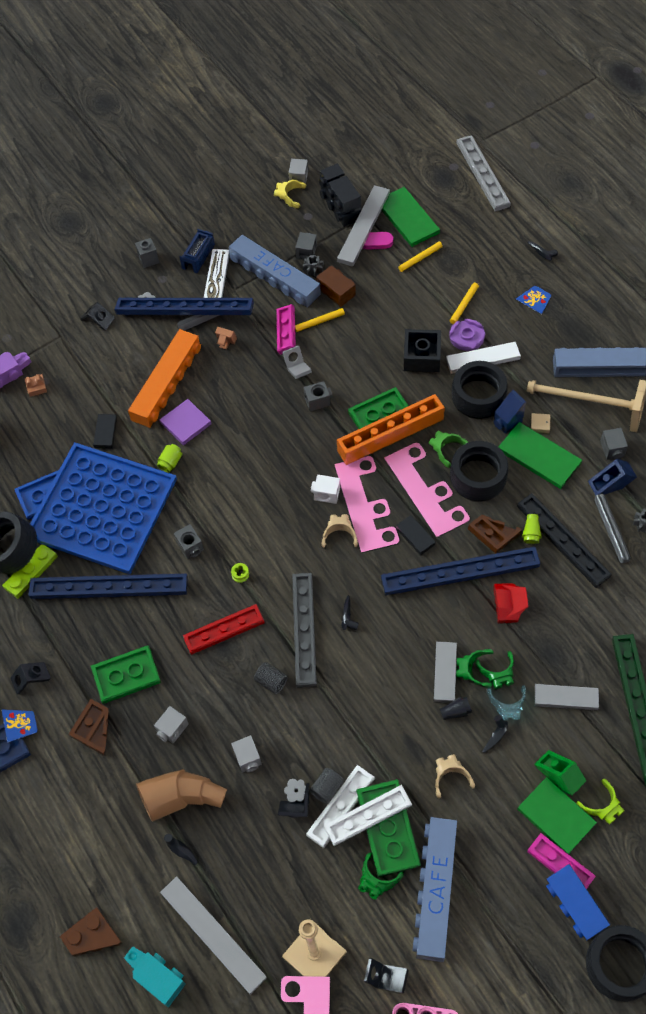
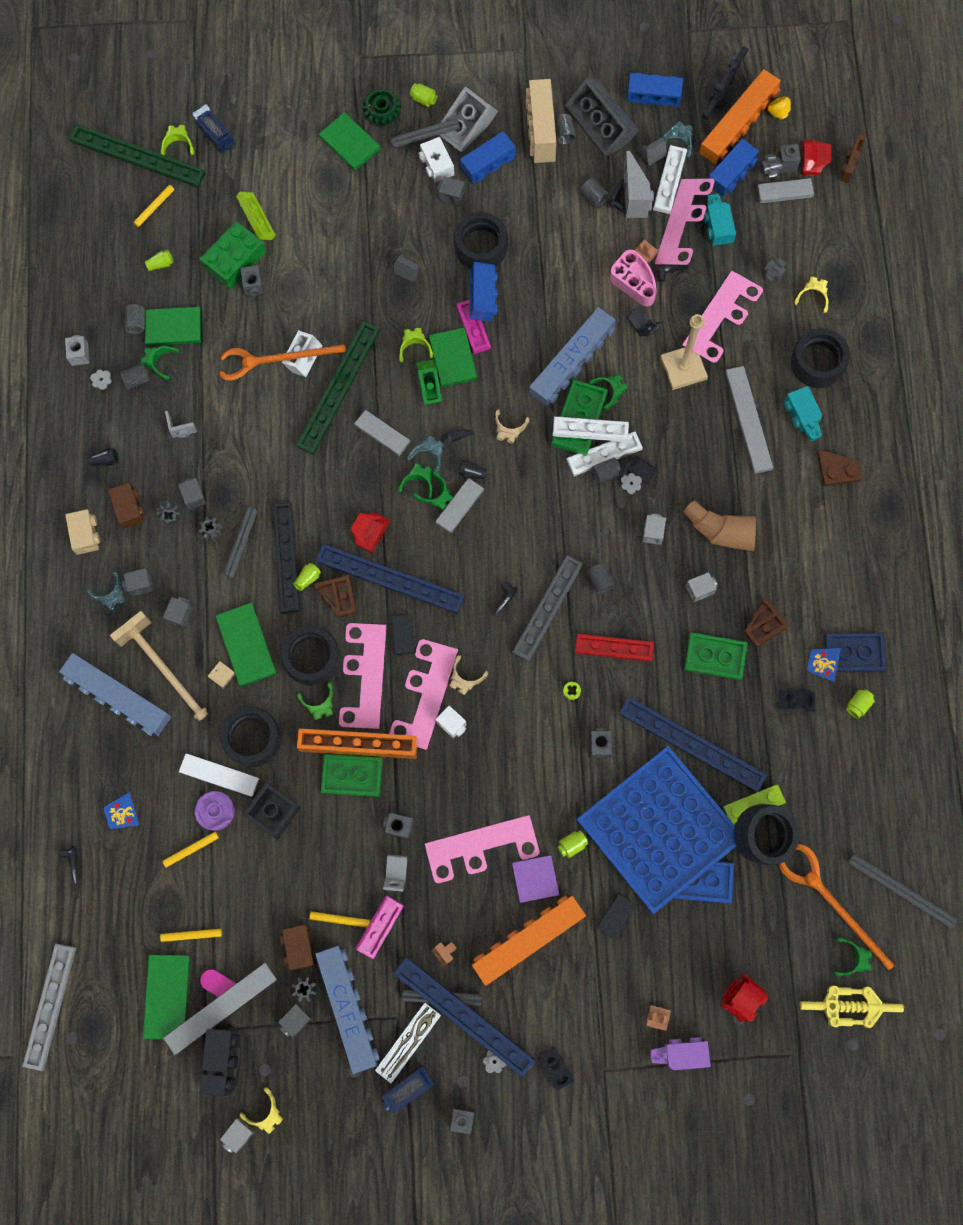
camera: 150 degrees left, 15 degrees up
black bar [164,834,198,865] -> none
dark blue slope [494,390,526,434] -> none
dark blue slope [588,459,637,495] -> none
none -> bright pink piece [425,815,540,883]

